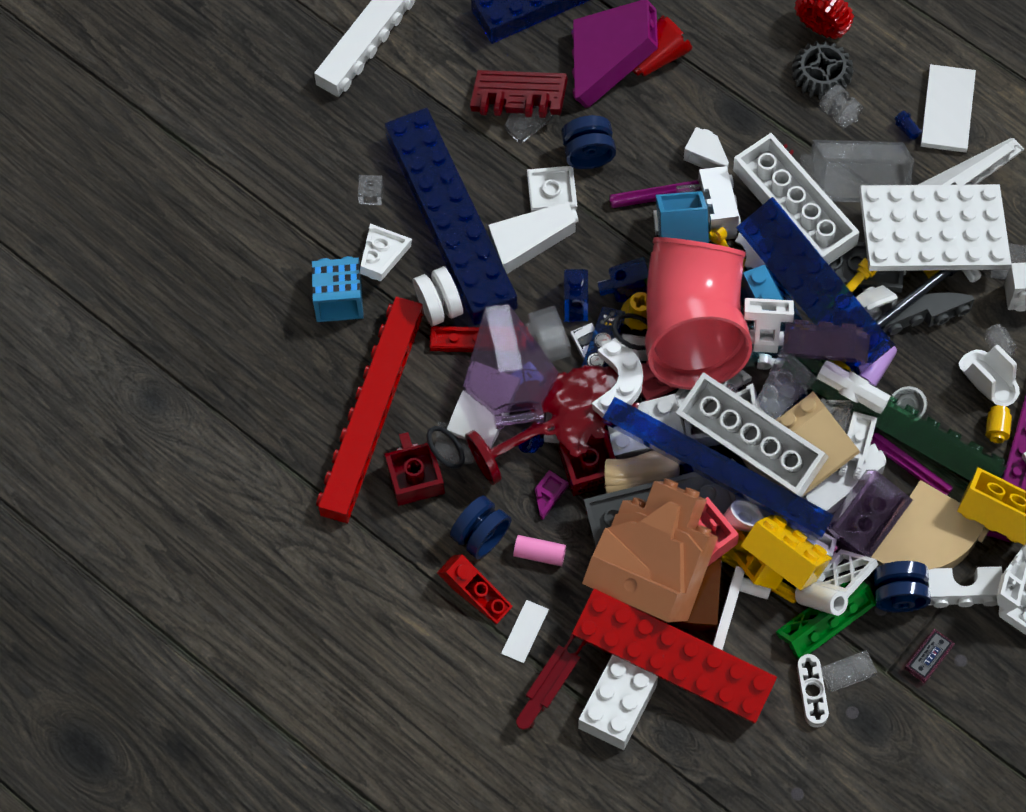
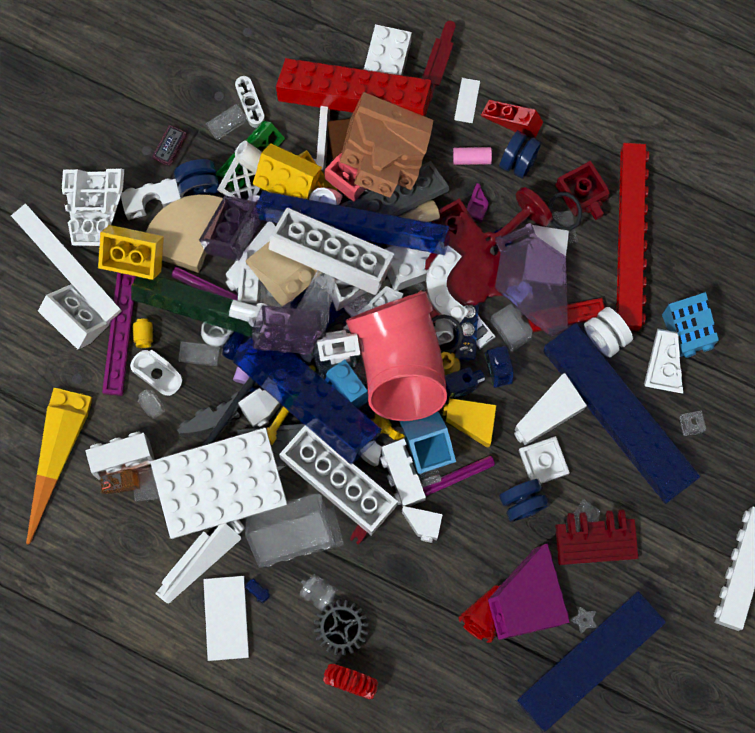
camera: 165 degrees right, 10 degrees up
none -> clear plate [178,341,220,366]
none -> clear blue cone [222,330,245,361]
none -> yellow slope [443,398,496,447]
none -> clear plate [571,607,597,633]

